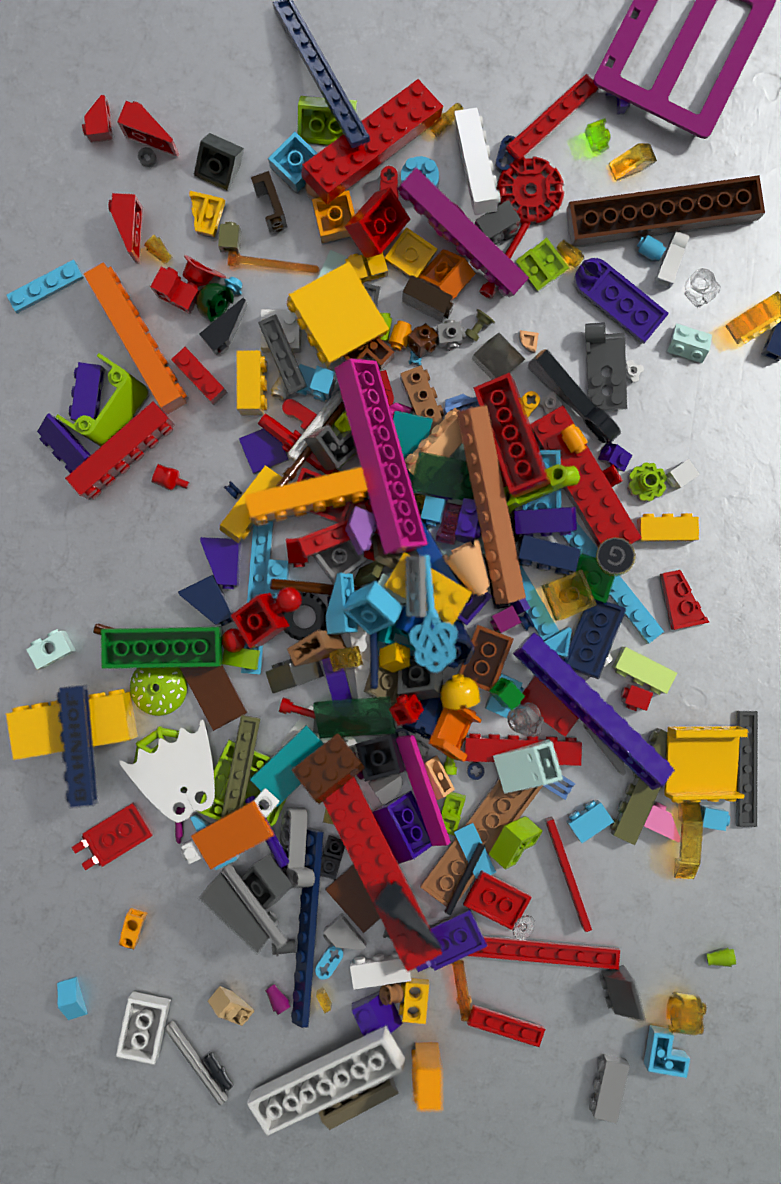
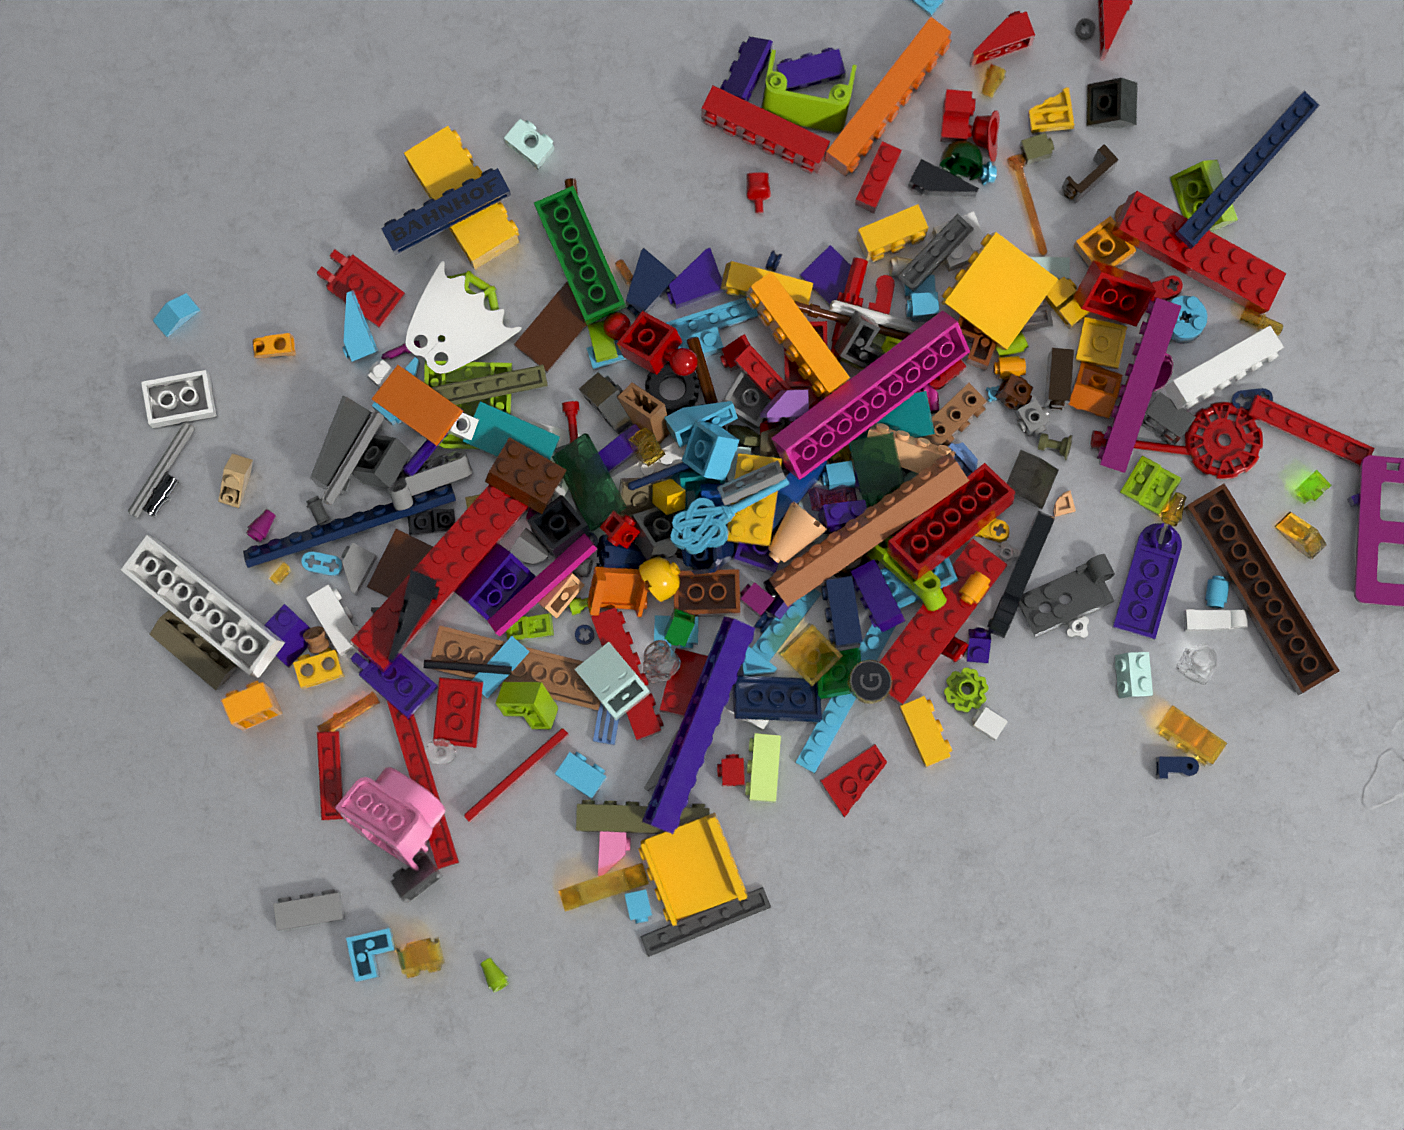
camera: 70 degrees right, 5 degrees down
lime dish [130,667,188,716] -> none
medium azure brick [268,132,317,193] -> none
none -> bright pink brick [335,767,446,872]
none -> medium azure slope [342,290,379,361]
none -> clear orange tile [615,259,633,285]

